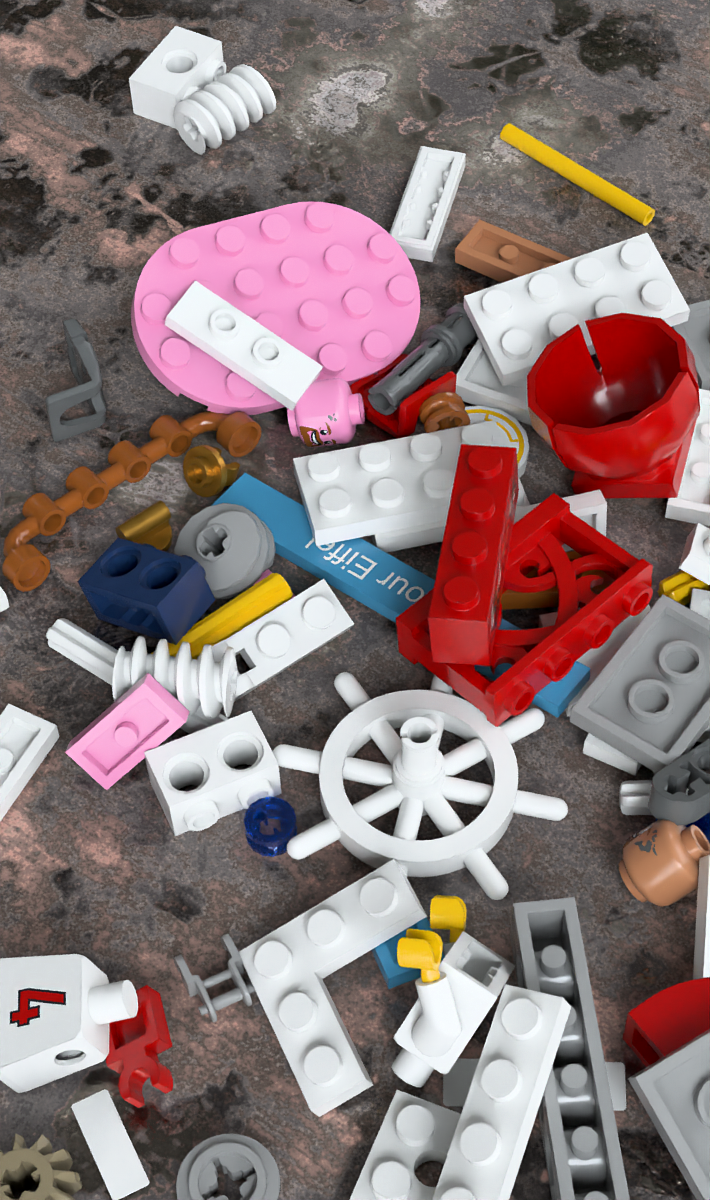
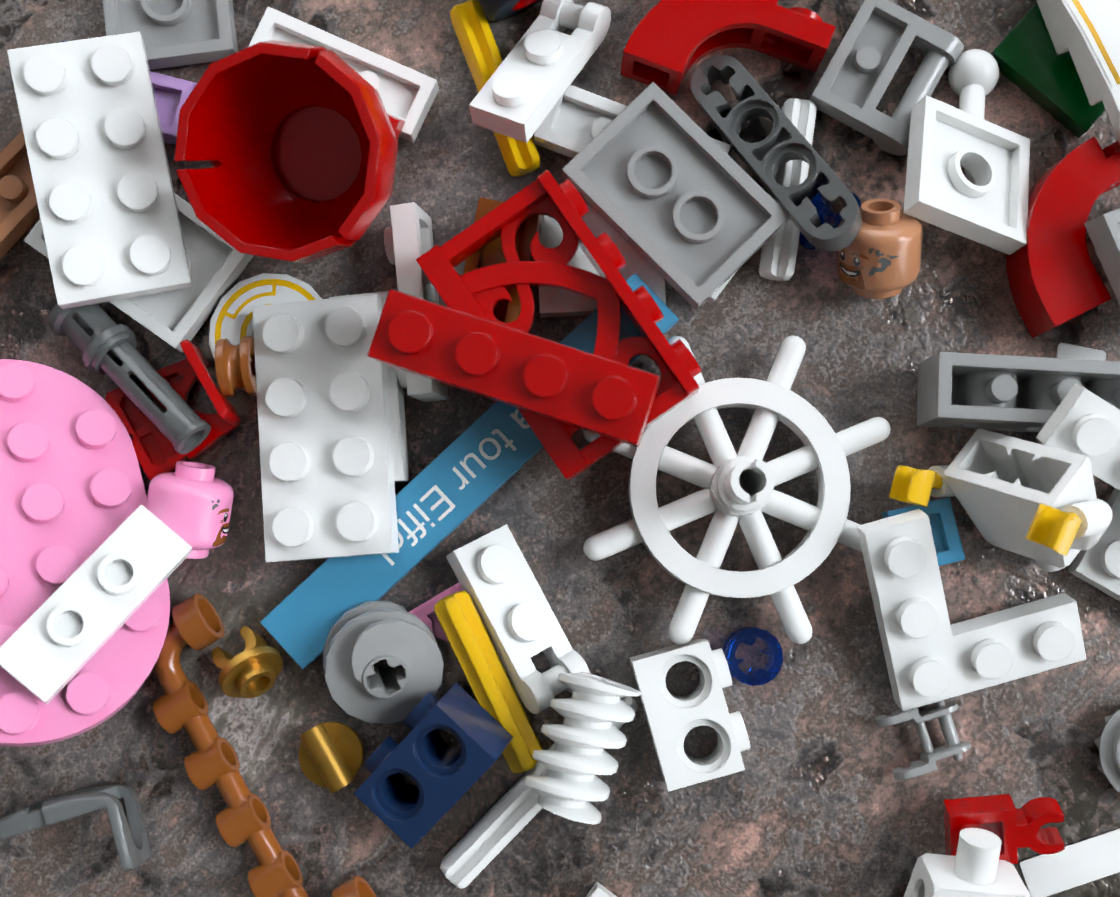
camera: 85 degrees left, 30 degrees up
bright pink plate [65,673,190,790] -> none

